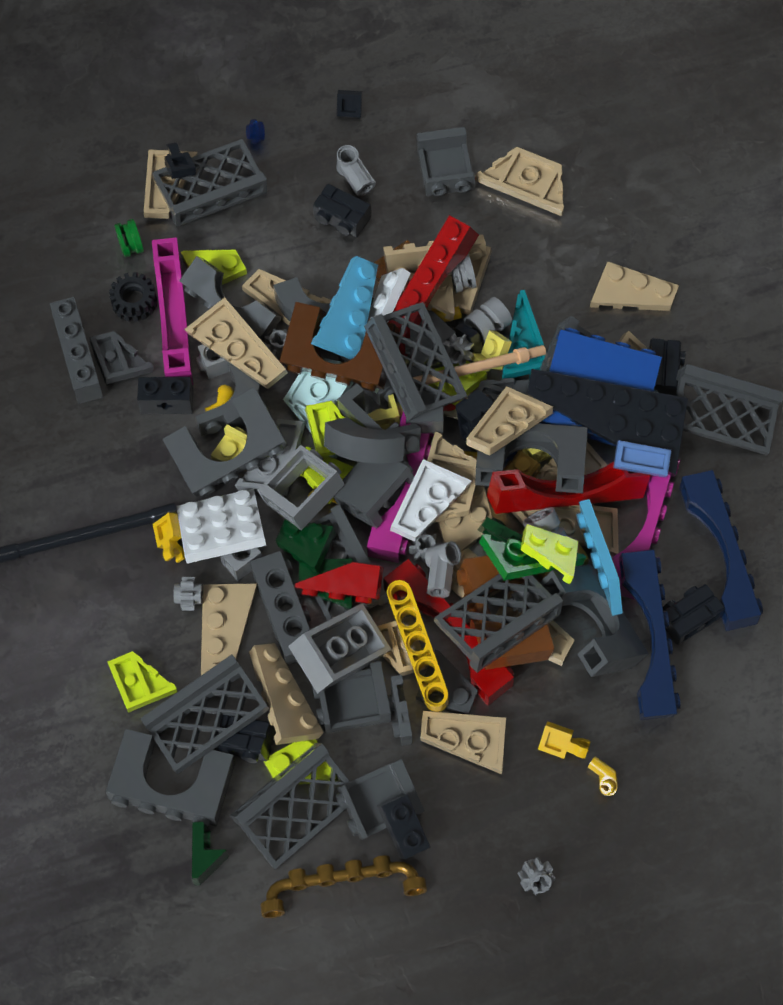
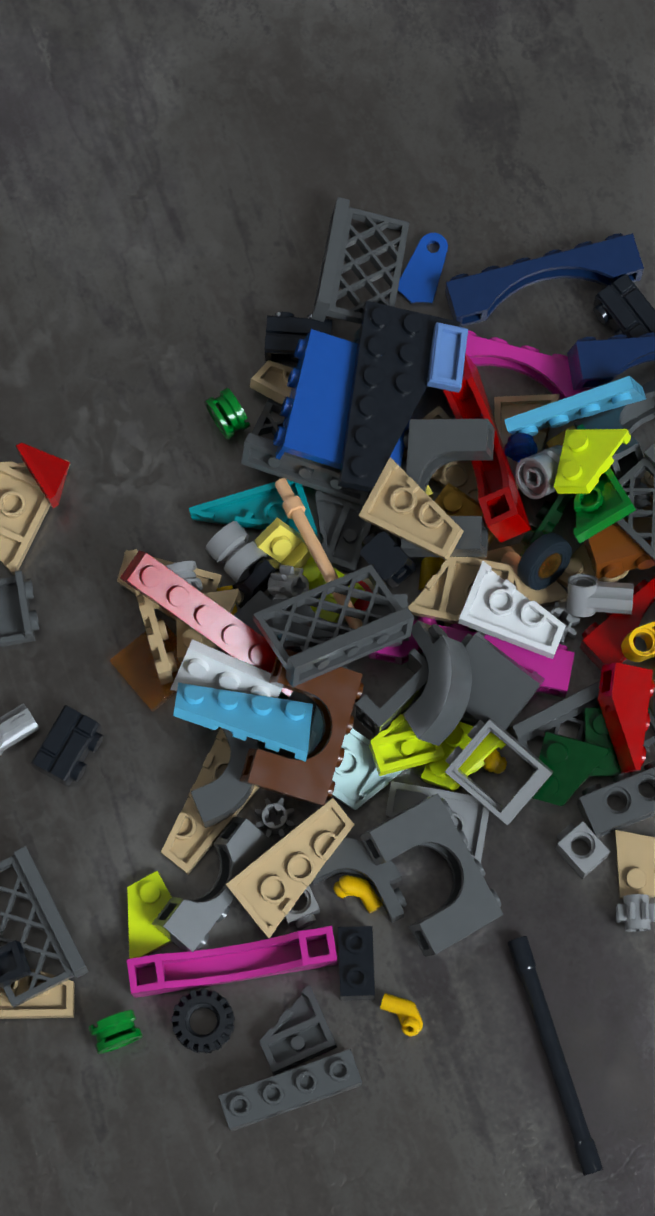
camera: 90 degrees left, 10 degrees up
yellow plate [153,512,185,563] -> none
white plate [176,488,266,563] -> none
light yellow bracket [211,425,247,462] -> none
light yellow bracket [368,394,403,430] -> none
tan wing [590,262,679,311] -> none
none -> red slope [16,442,70,509]
none -> green wheel [204,388,250,440]
none -> yellow arm [380,993,423,1037]
none -> blue piece [398,233,448,304]
none -> clear blue plate [504,433,538,462]
none -> black bush [517,533,572,590]

